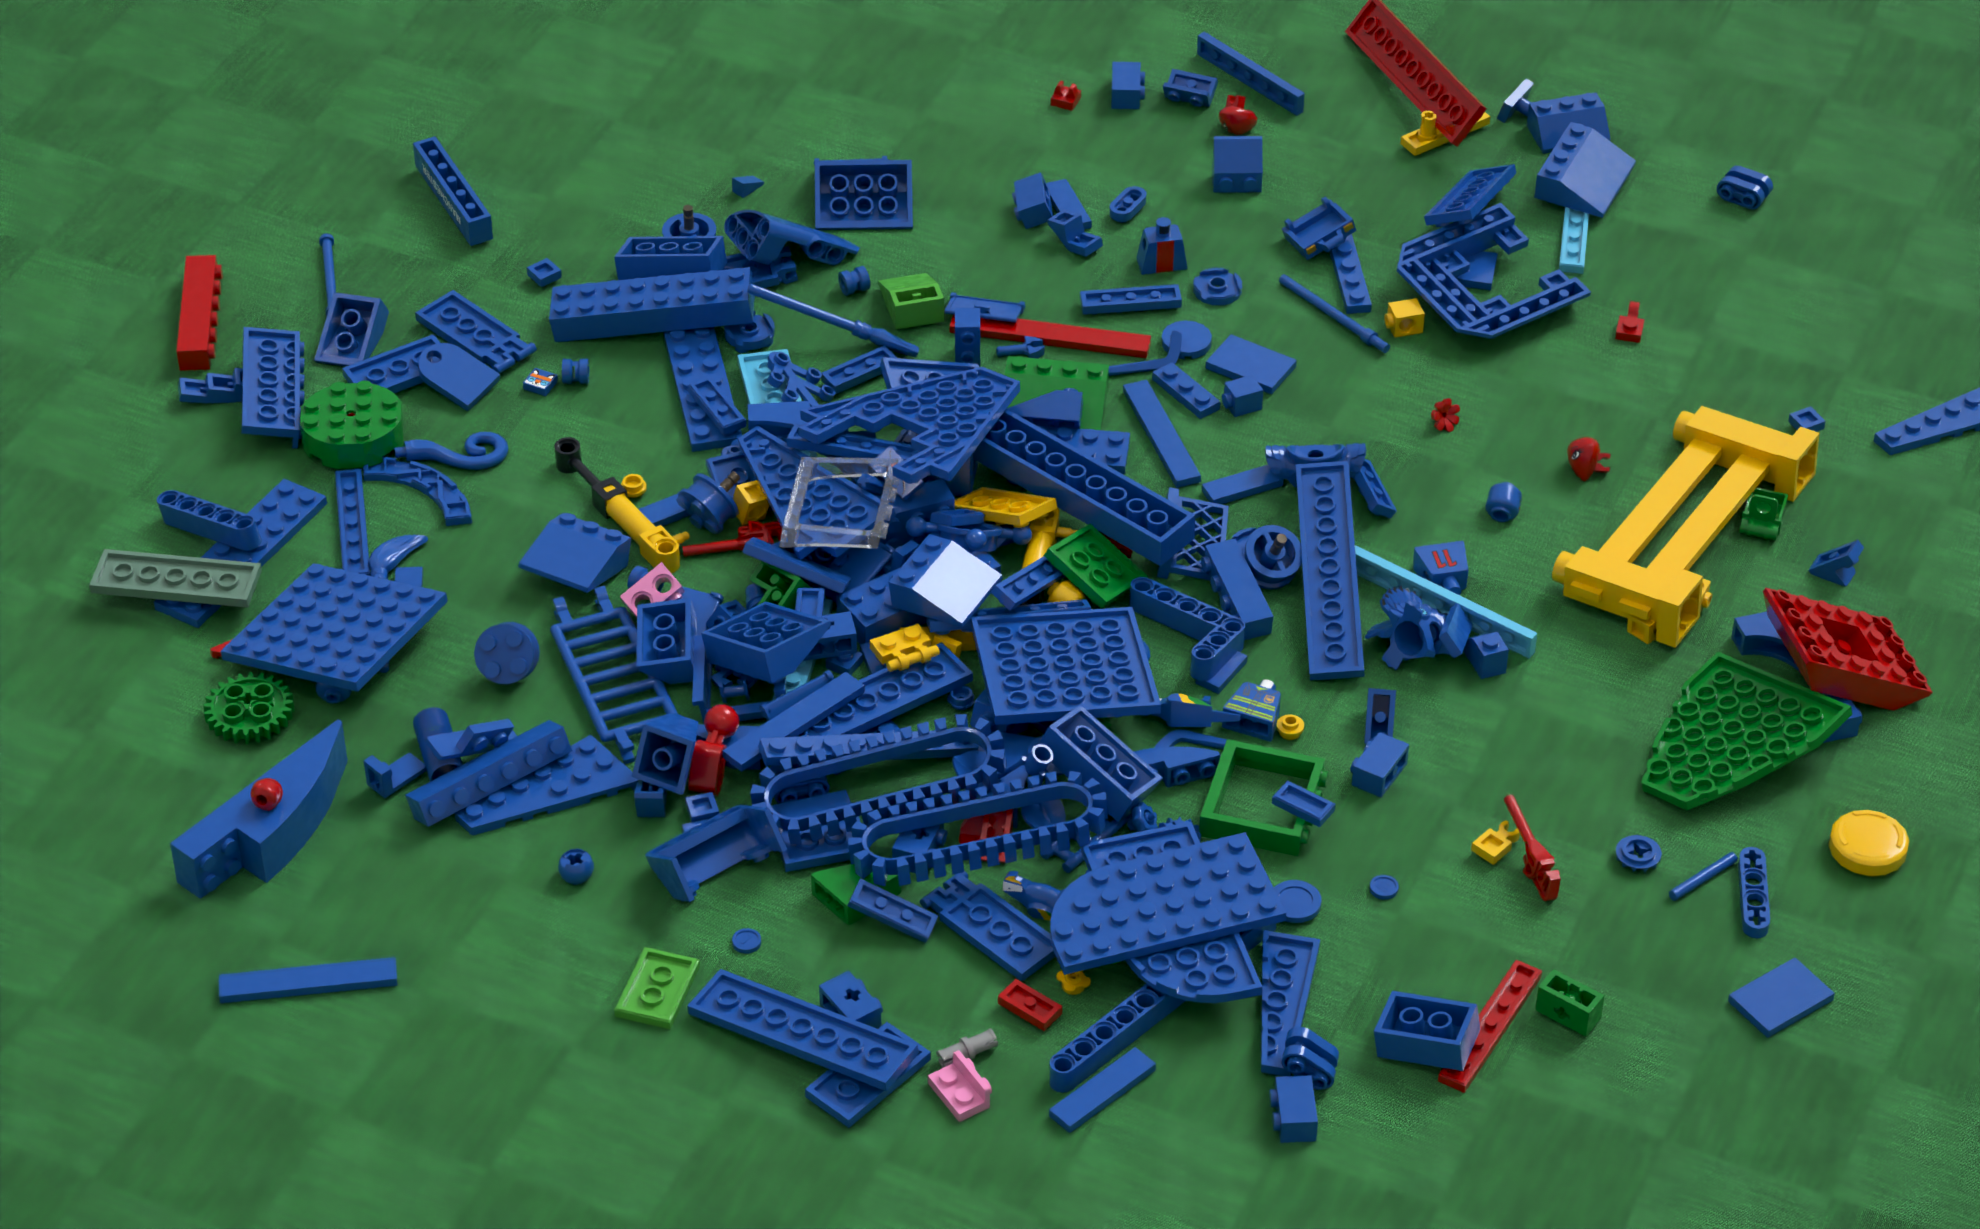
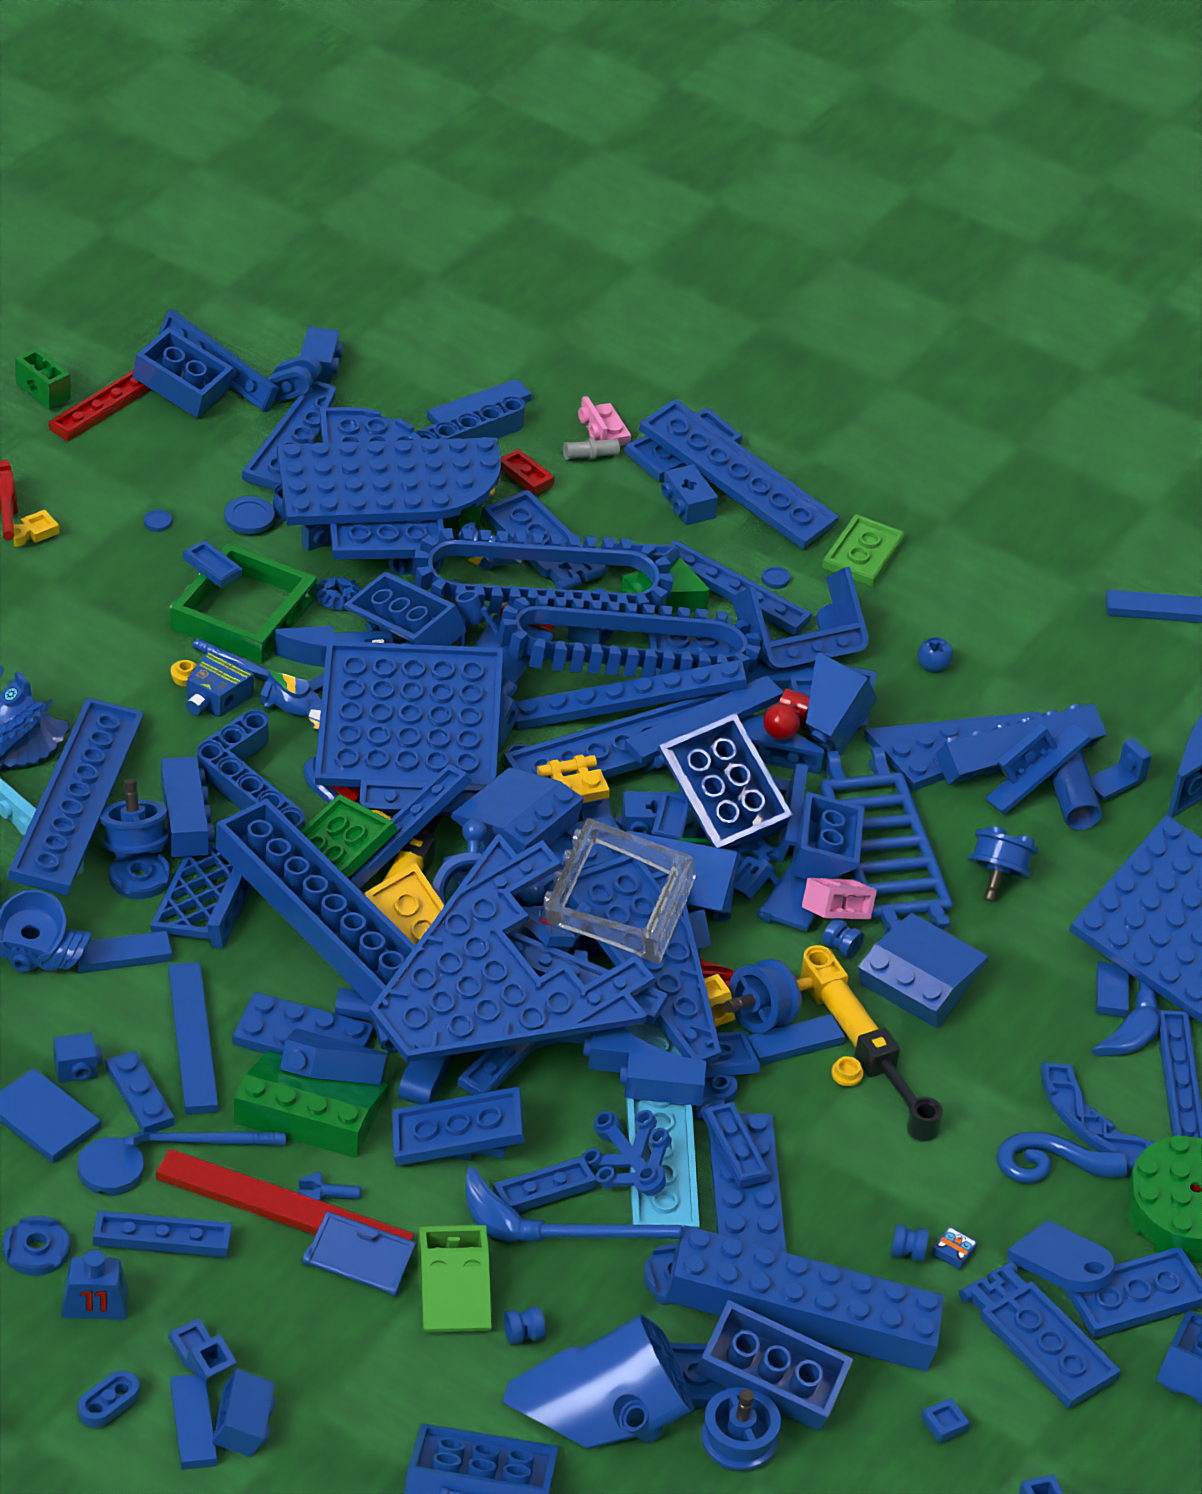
camera: 175 degrees left, 0 degrees up
blue brick [955,308,980,366] -> none
blue brick [1350,732,1409,798] -> none
blue slope [1364,688,1396,744] -> none
none -> blue tile [159,310,279,411]
none -> blue plate [668,540,812,636]

